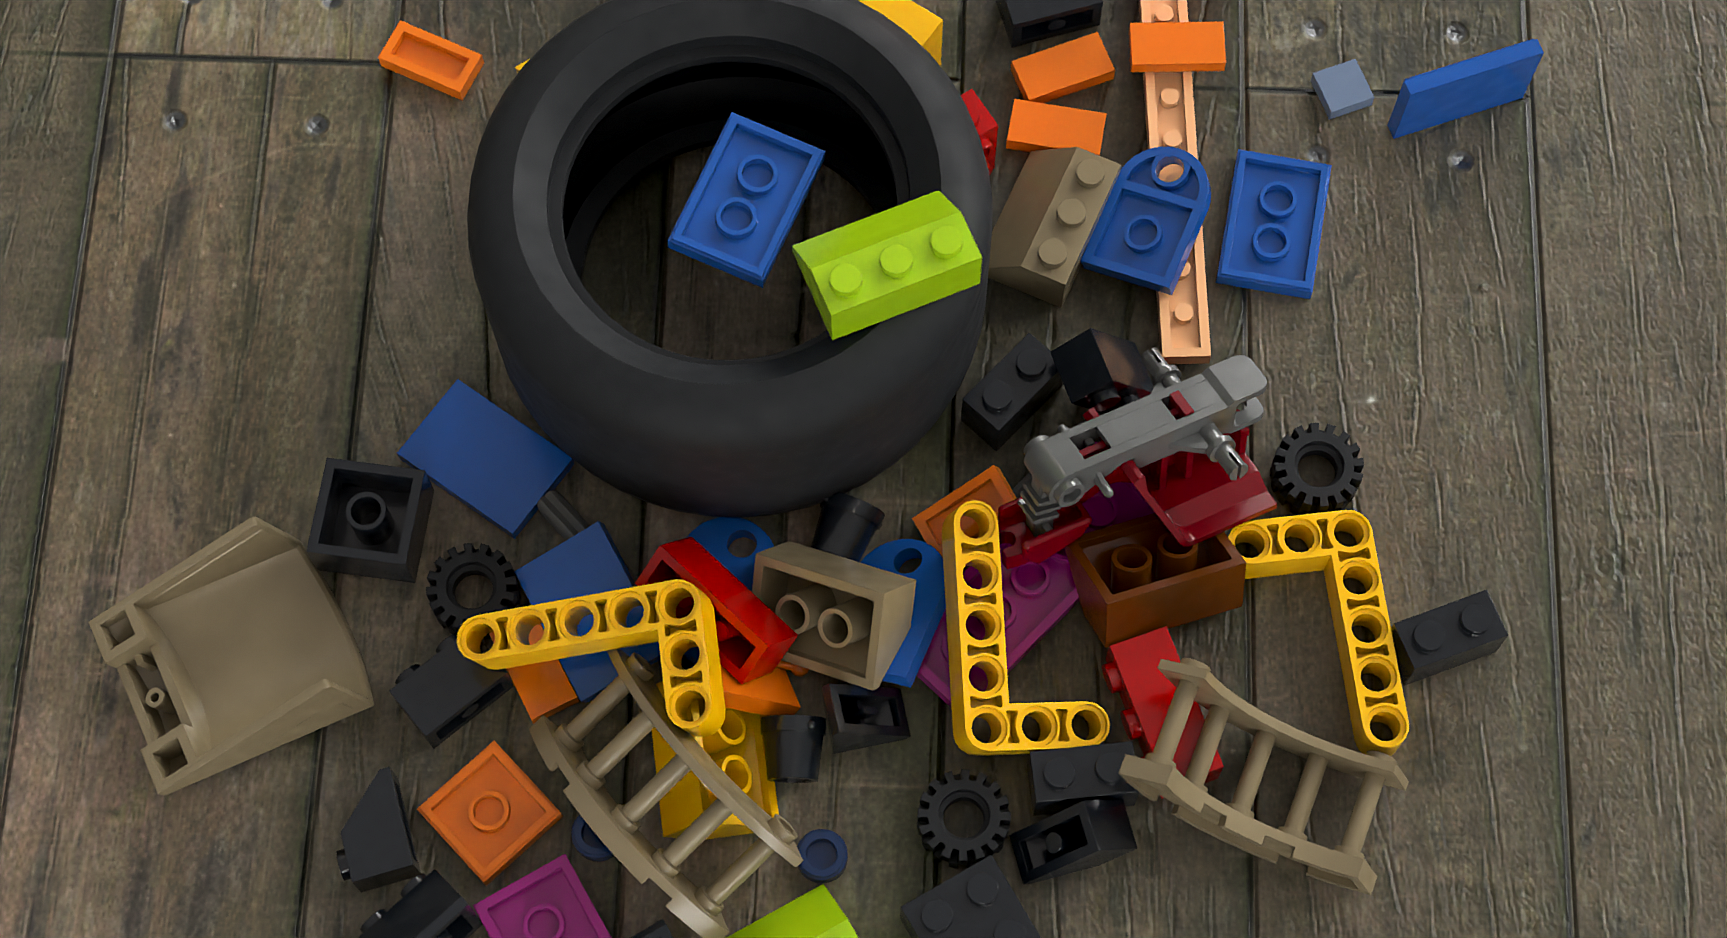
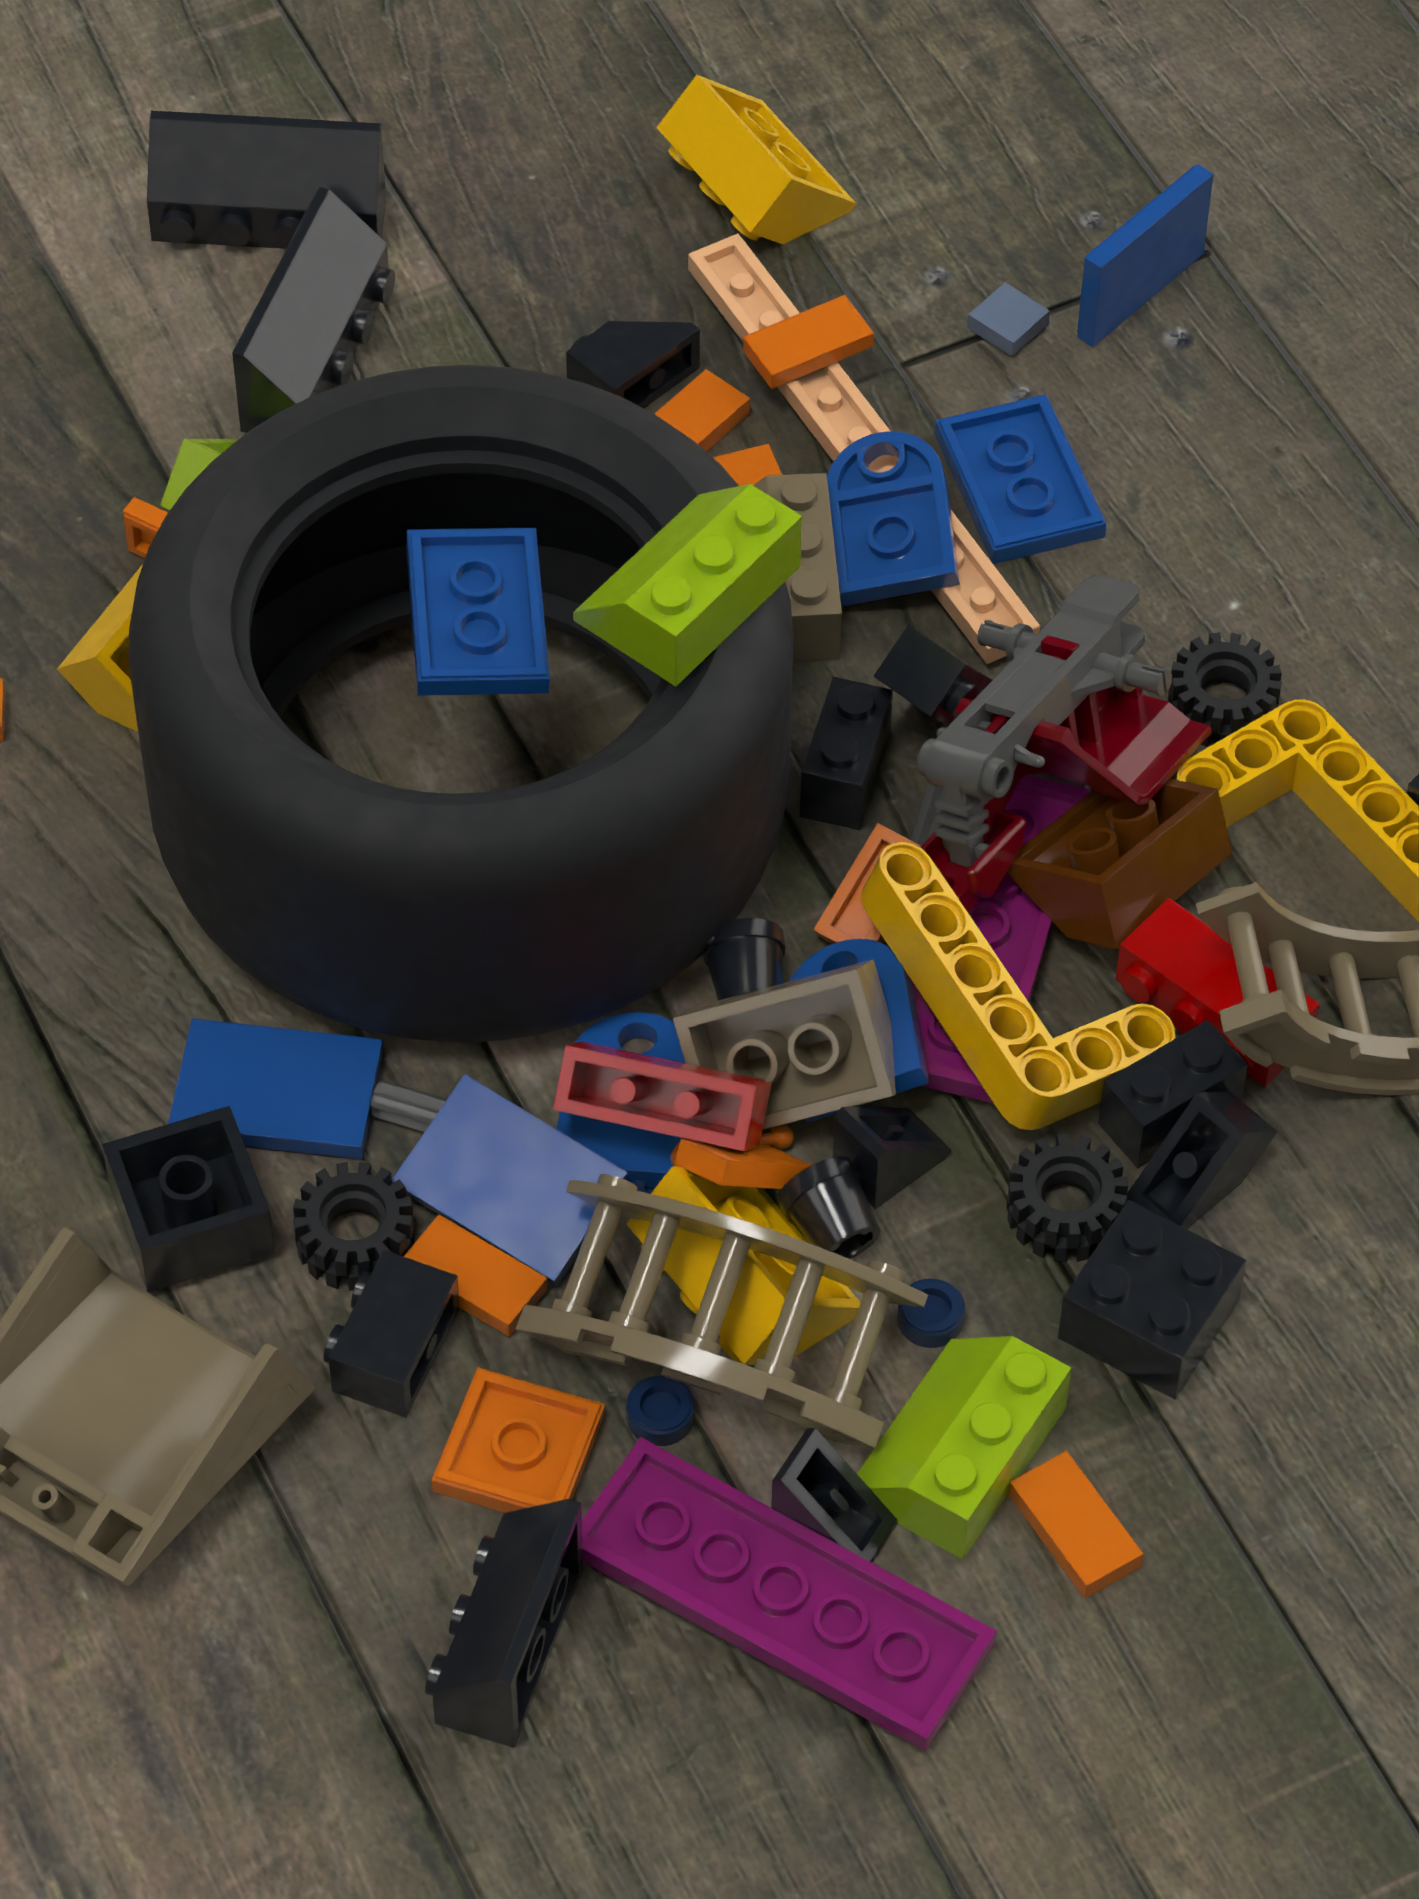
camera: 30 degrees left, 15 degrees down
black slope [336,766,421,893] -> none
yellow beam [457,579,726,737] -> none

